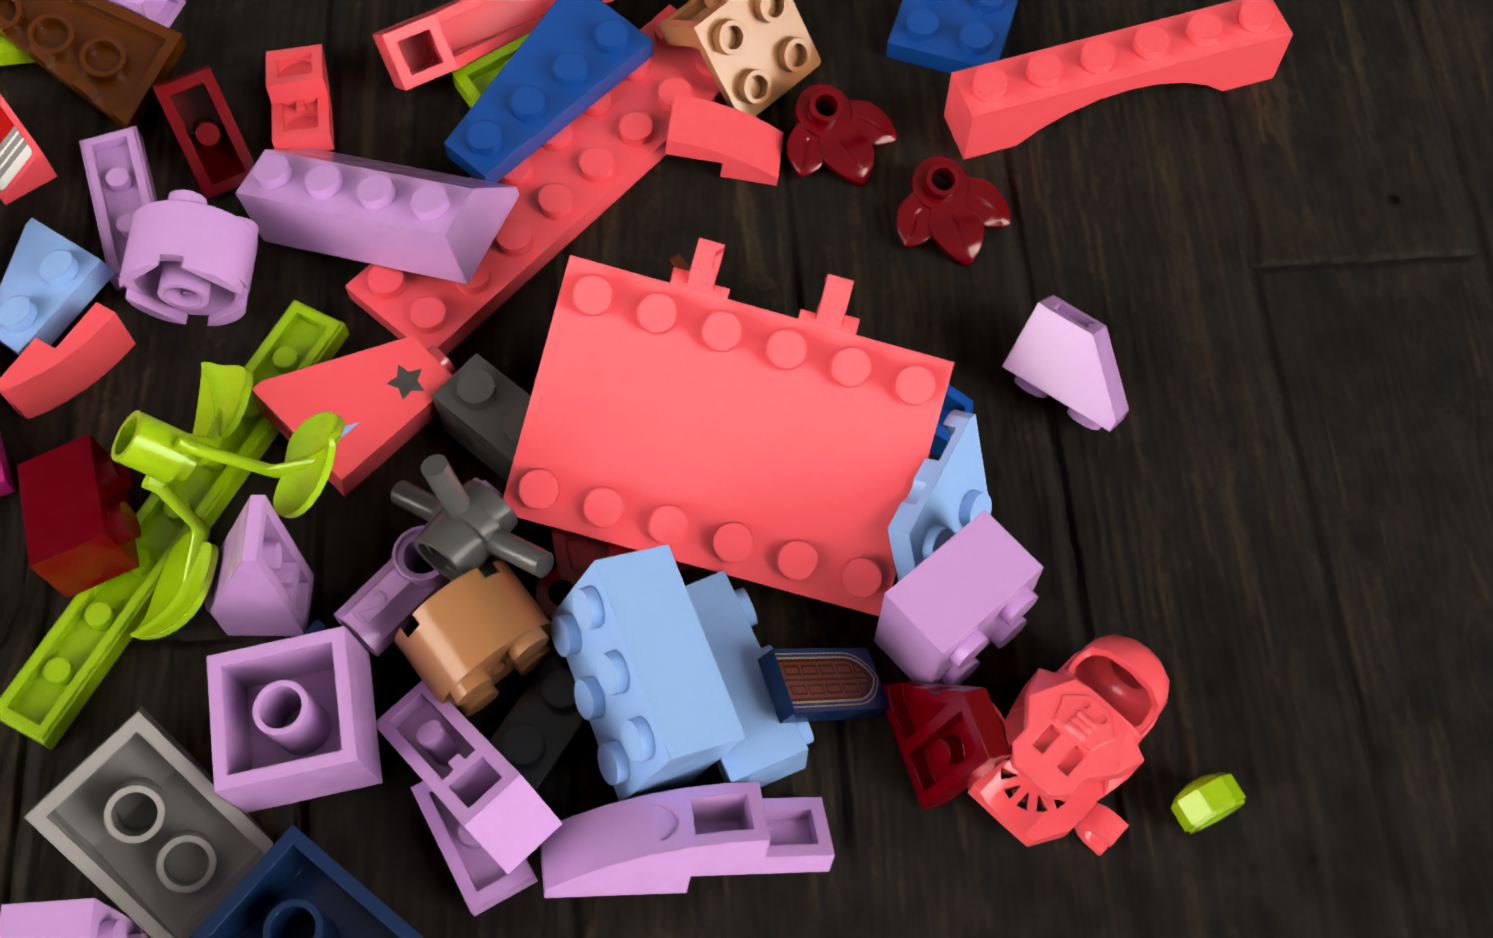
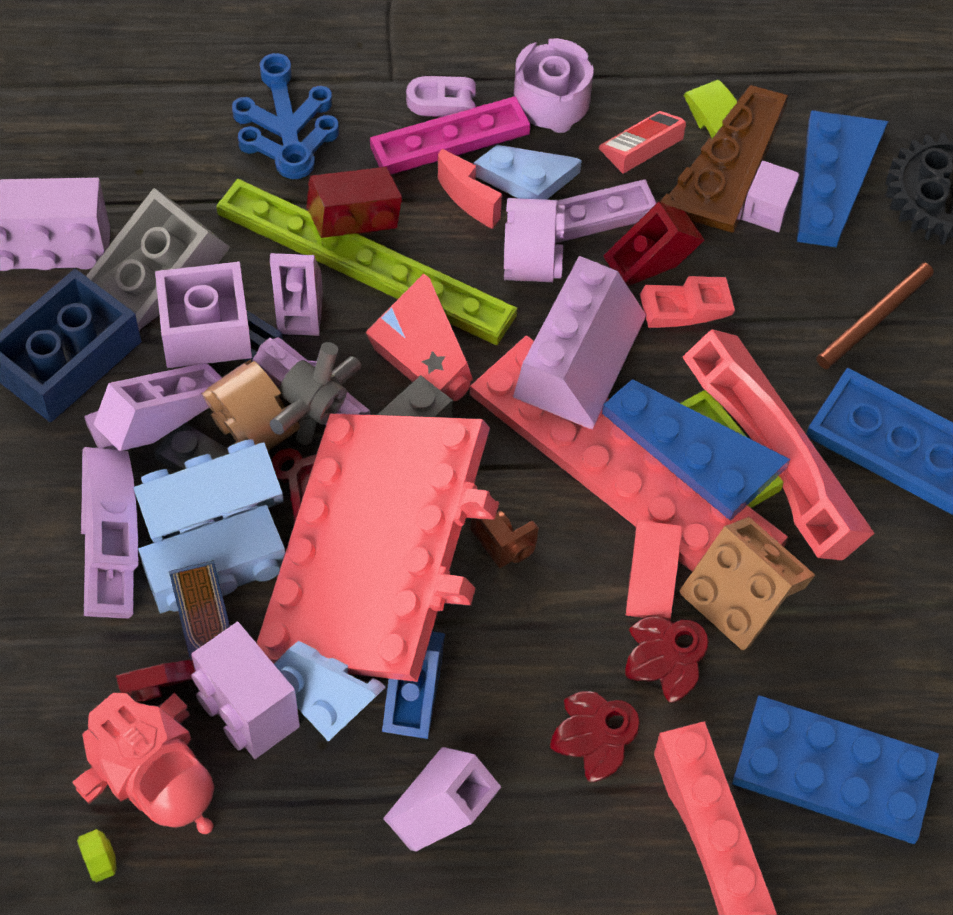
camera: 90 degrees right, 5 degrees down
lime plant [111,362,345,640] -> none

